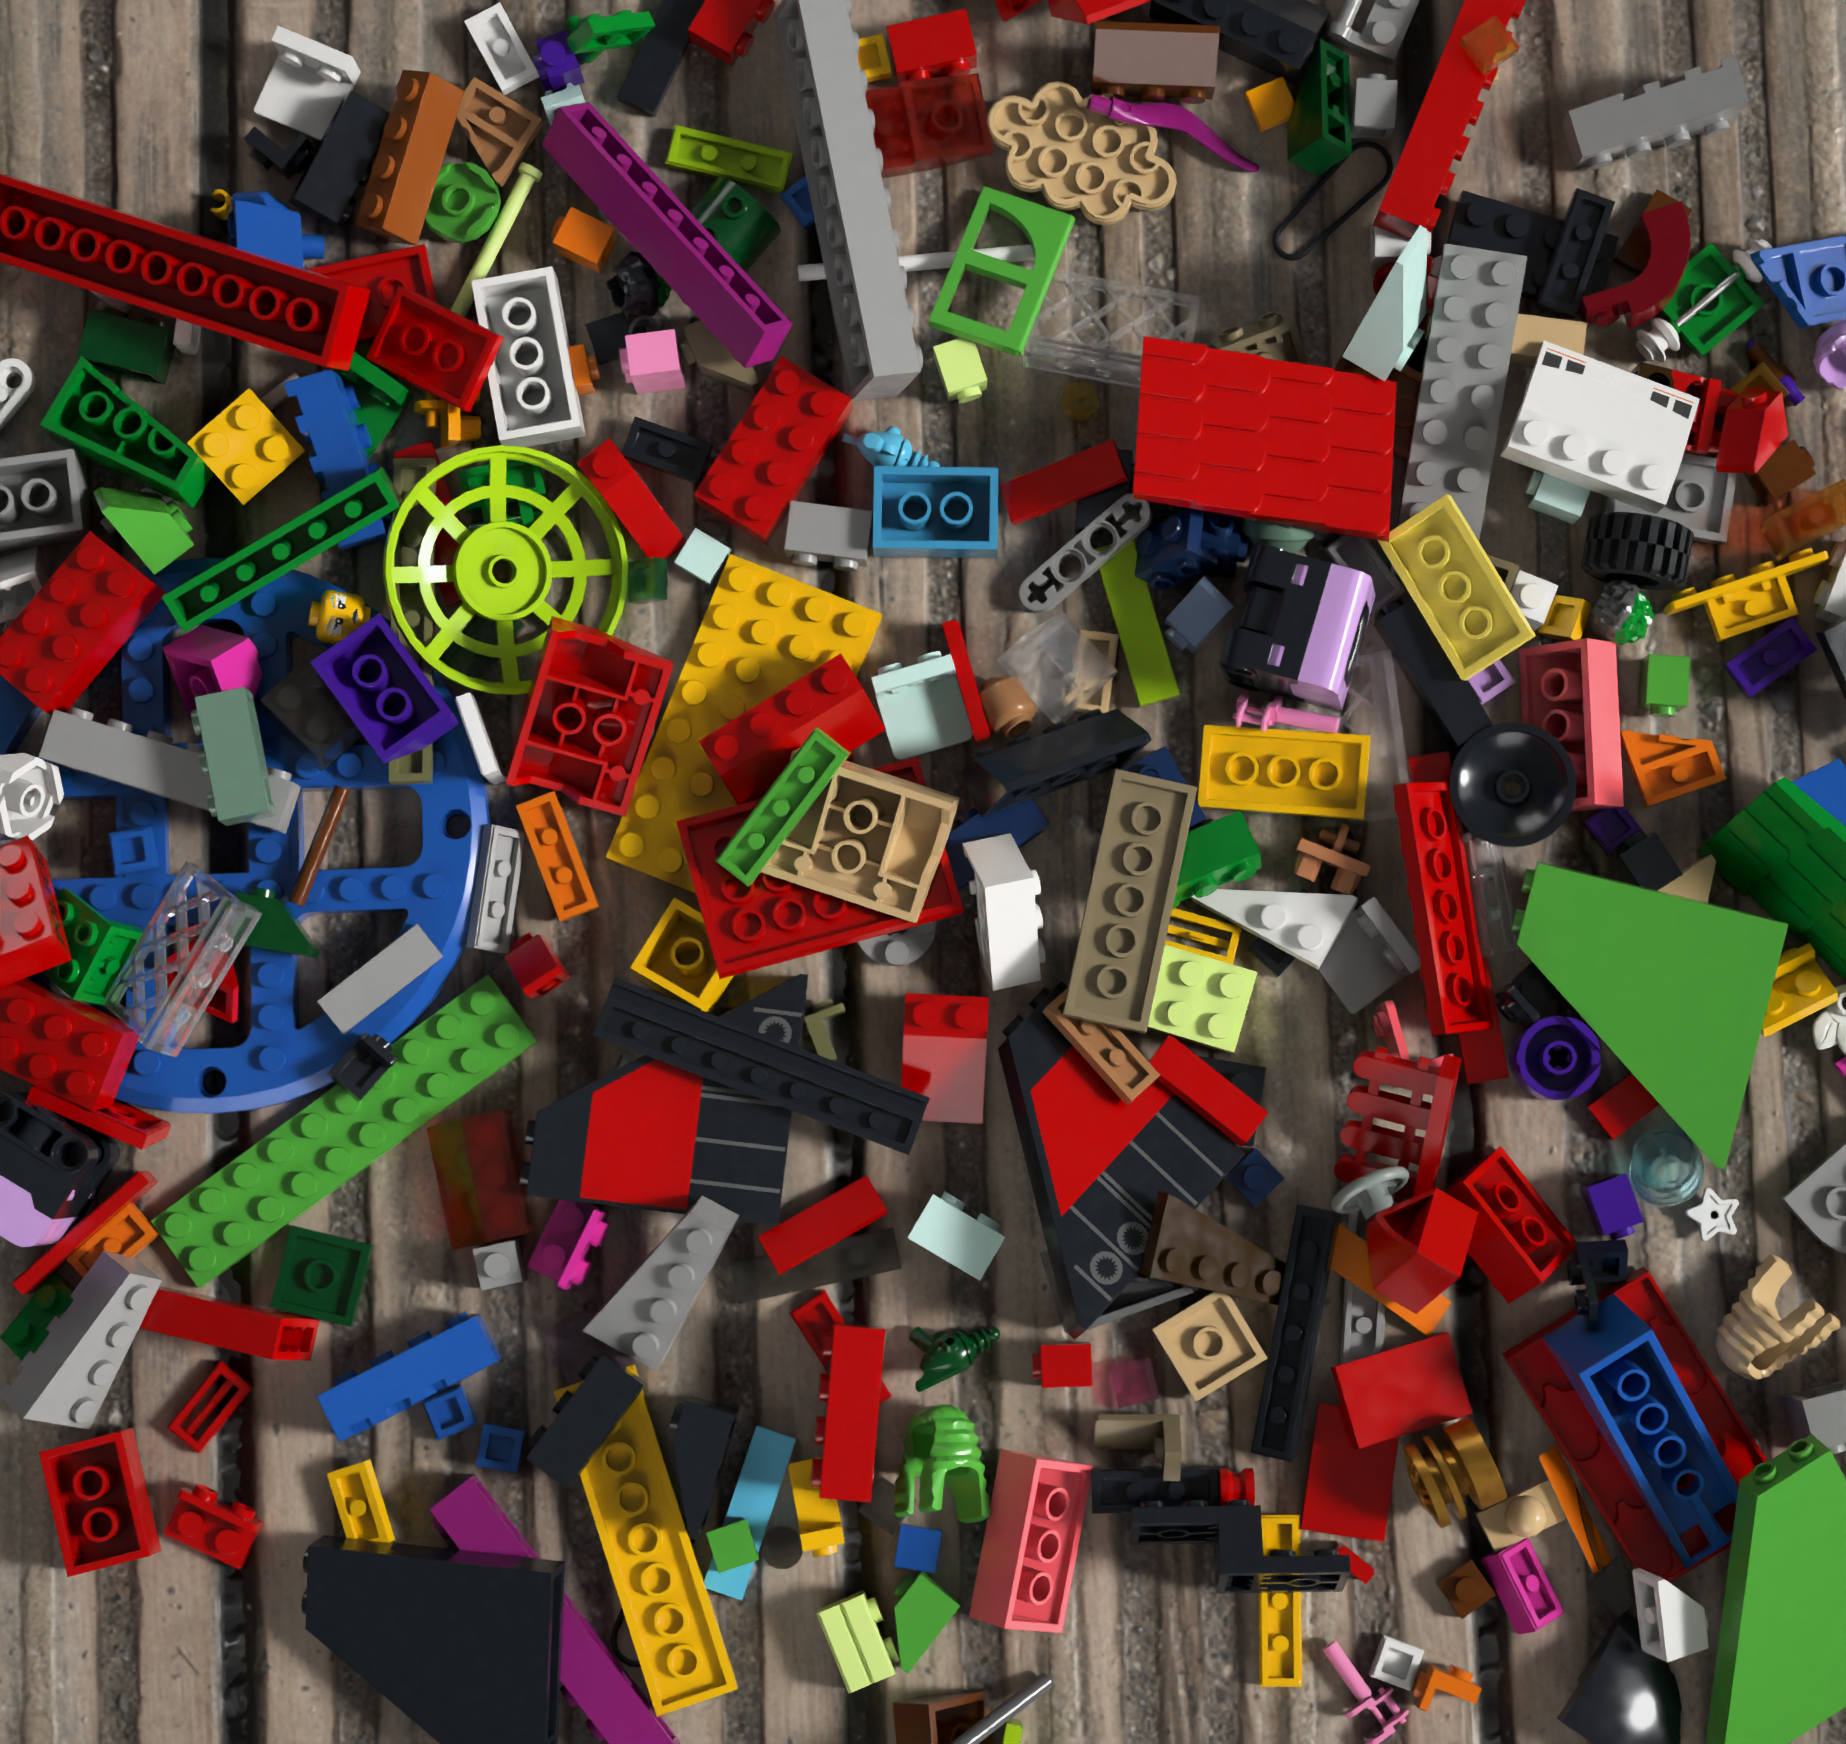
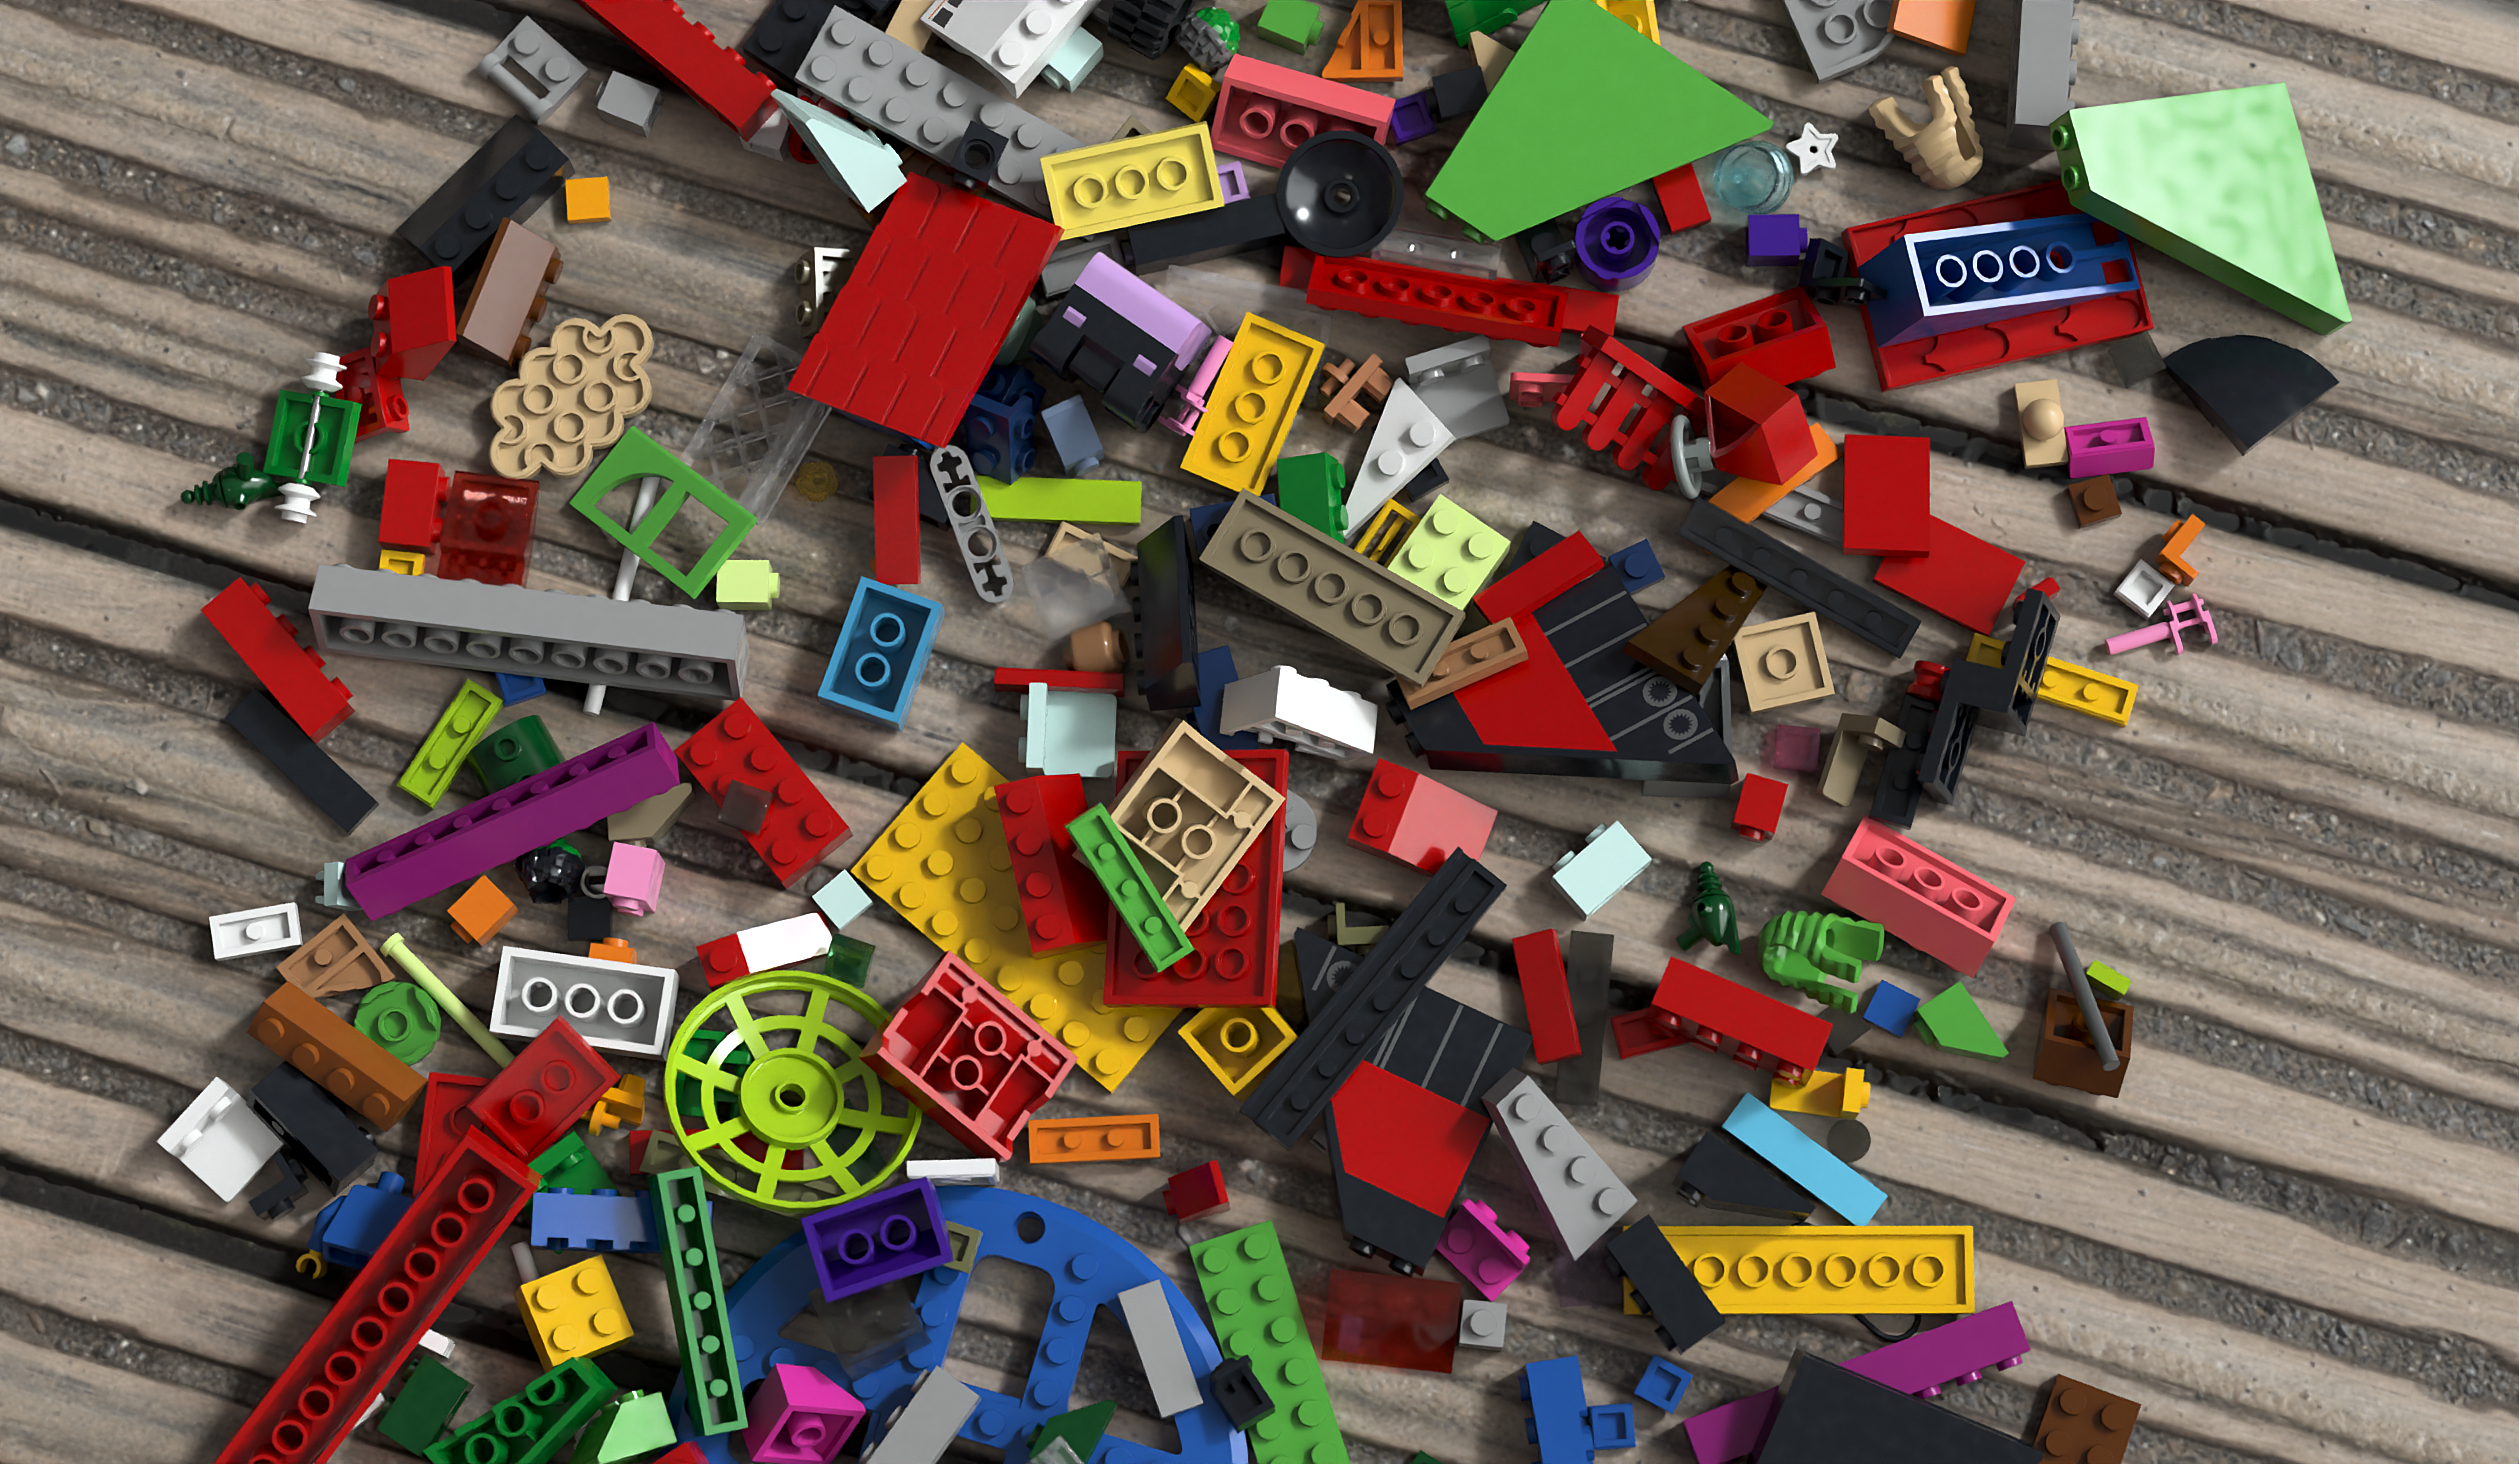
camera: 75 degrees left, 5 degrees down
sand green brick [191,687,276,826] -> none
reddish brown bar [288,785,350,907] -> none
yellow head [308,590,371,644] -> none
light grey tile [466,824,526,954] -> none
dark purple brick [533,30,585,93] -> none
green plate [564,10,656,63] -> none
black plate [621,417,713,485] -> none
bright green tile [706,1518,760,1573] -> none
light grey brick [784,501,873,571] -> none
yellowish green brick [816,1590,900,1693] -> none
medium azure piece [841,426,940,473] -> none
magenta piece [1086,94,1259,172] -> none
black piece [1272,141,1393,261] -> none
dark green slope [1287,39,1352,177] -> none
pearl gold wheel [1402,1417,1507,1529] -> none
white brick [1510,570,1558,631] -> none
orange sticker [1539,1446,1611,1573] -> none
white slope [1632,1568,1709,1662] -> none
none -> clear smoke tile [717,780,774,836]
none -> black brick [945,120,1009,192]

